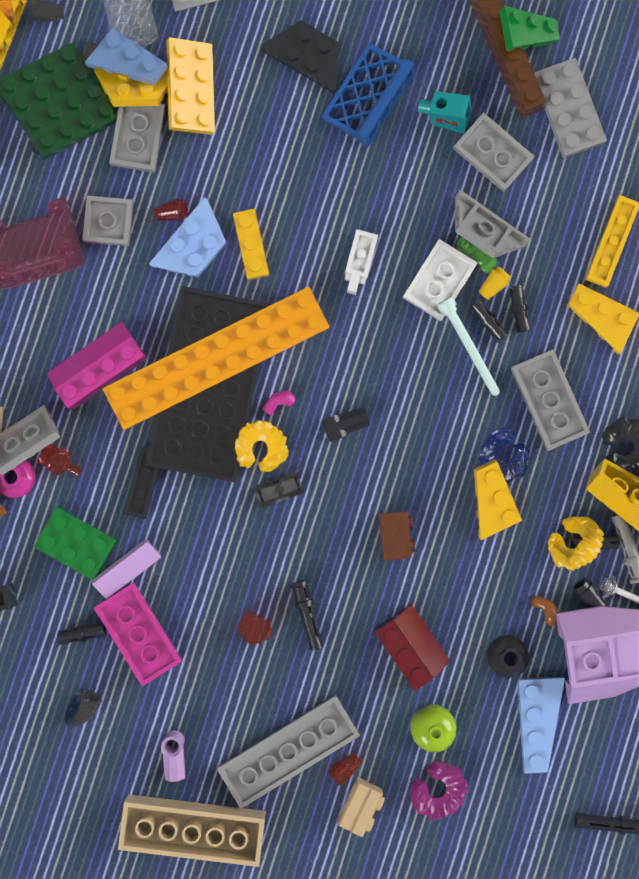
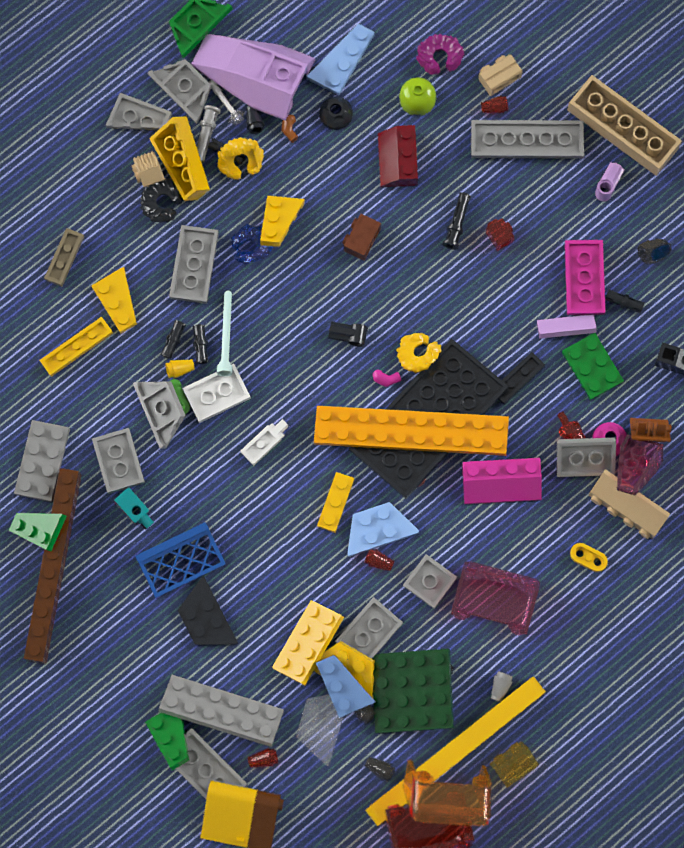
camera: 140 degrees left, 10 degrees down
dark grey piece [253,471,304,508] -> none

